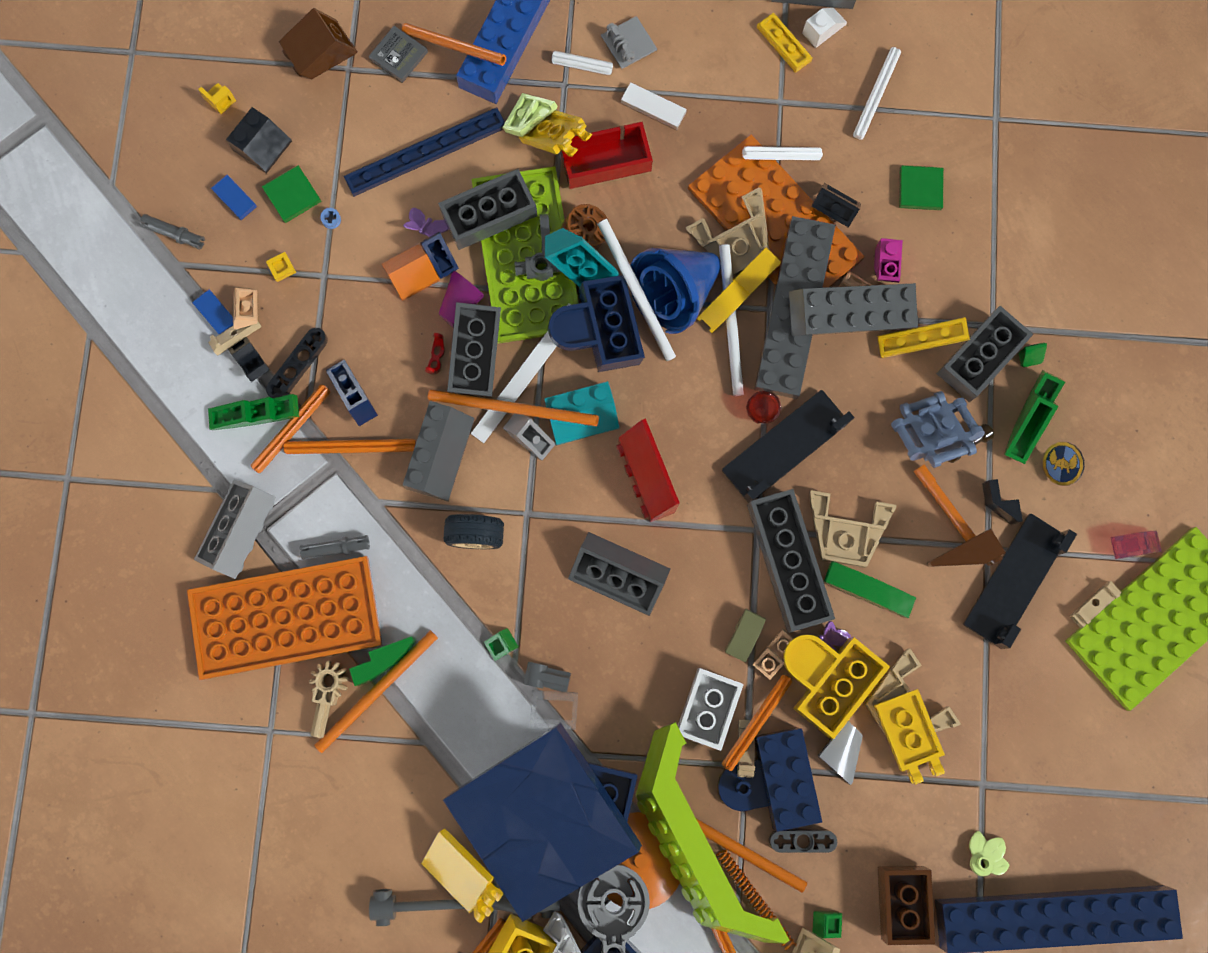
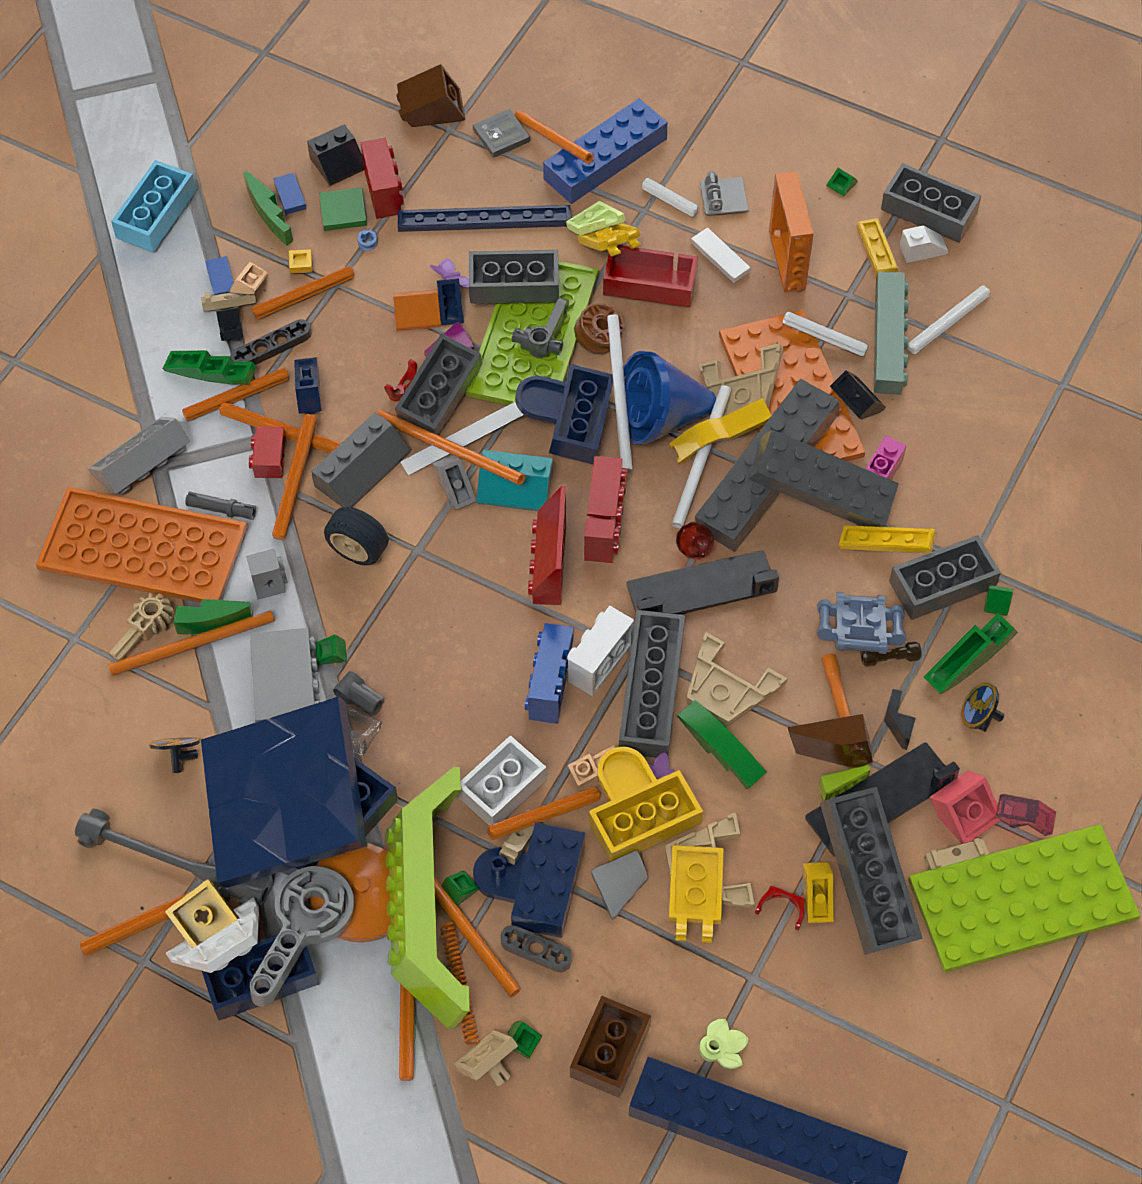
camera: 30 degrees right, 20 degrees down
dark grey pin [140,214,205,250] -> none
yellow panel [198,83,236,114] -> none
yellow tile [421,829,503,923] -> none
teal slope [545,228,619,287] -> none
dark grey slope [568,532,670,616] -> none
olive slope [725,609,766,662] -> none
green tile [899,165,944,210] -> none
none -> medium azure brick [111,160,196,252]
none -> black shield [149,737,200,773]
none -> green slope [244,170,293,246]
none -> light grey brick [246,549,288,600]
none -> piece [249,427,286,478]
none -> light grey panel [250,628,320,722]
none -> orange axle [252,266,354,319]
none -> orange axle [272,414,317,540]
none -> brick [360,137,404,219]
none -> green slope [441,870,479,906]
none -> wedge [525,623,574,724]
none -> white brick [567,606,634,697]
none -> piece [584,456,627,563]
none -> red cap [755,886,806,931]
none -> orange window [769,171,814,292]
none -> yellow slope [803,862,834,923]
none -> lime slope [818,765,870,802]
none -> dark grey brick [820,787,923,955]
none -> sand green brick [874,271,909,395]
none -> coral slope [930,771,1003,844]

